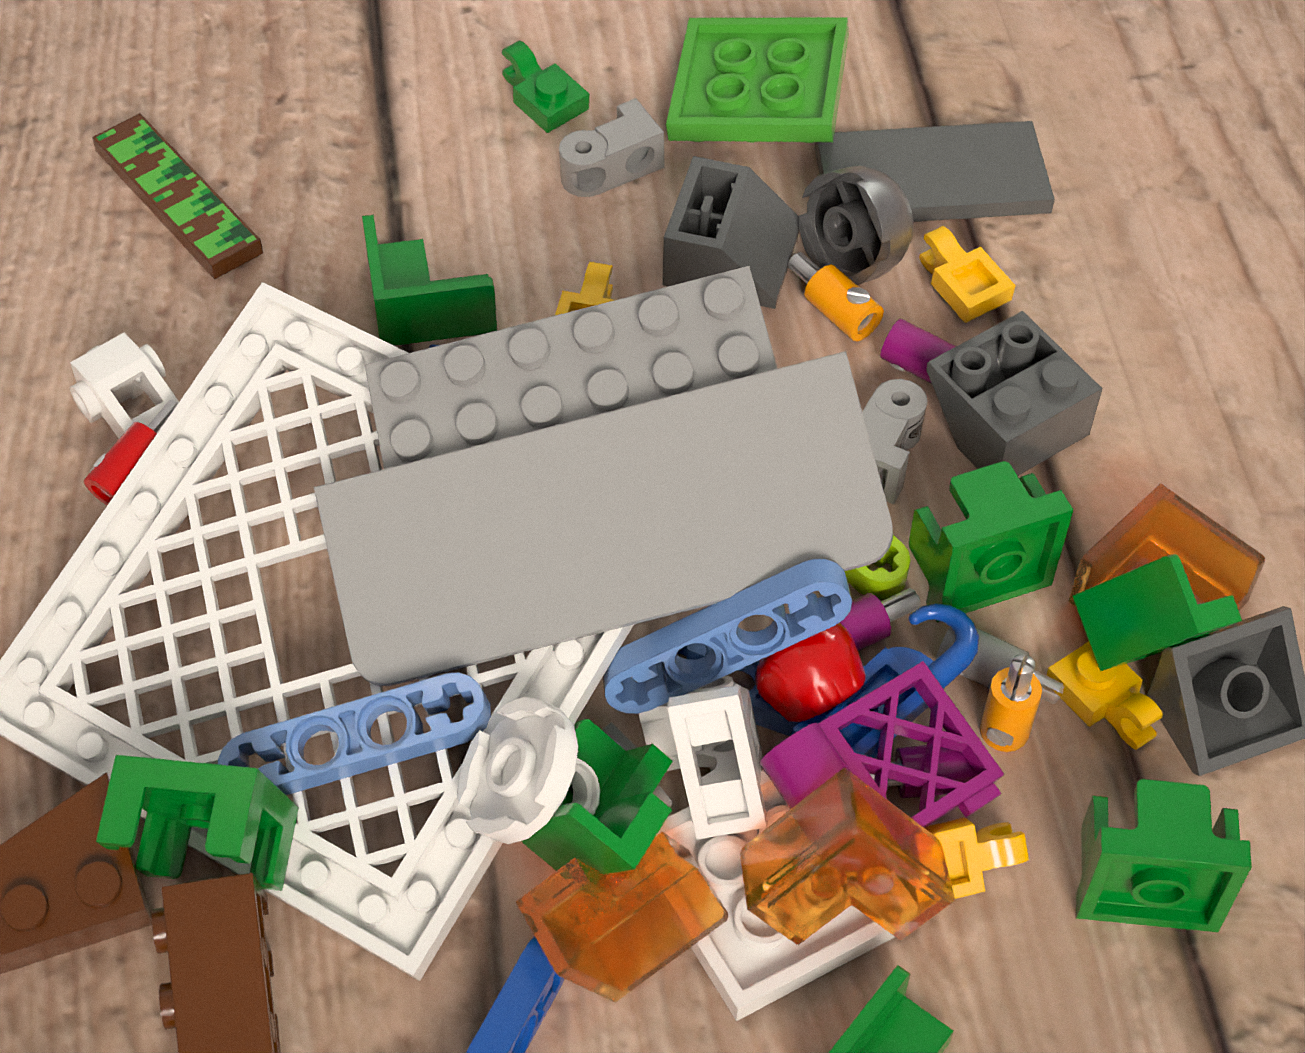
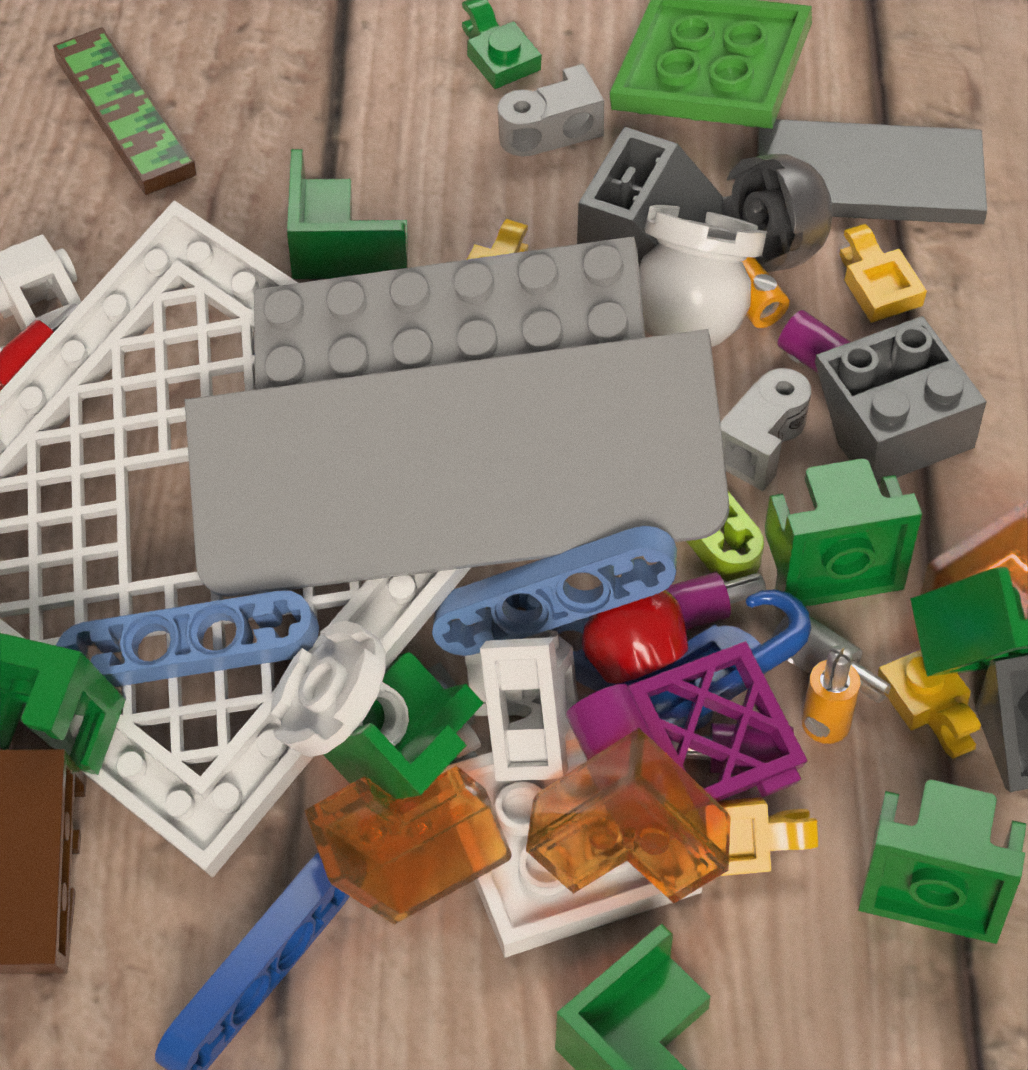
camera: 10 degrees right, 0 degrees up
none -> white tile [639,205,767,347]

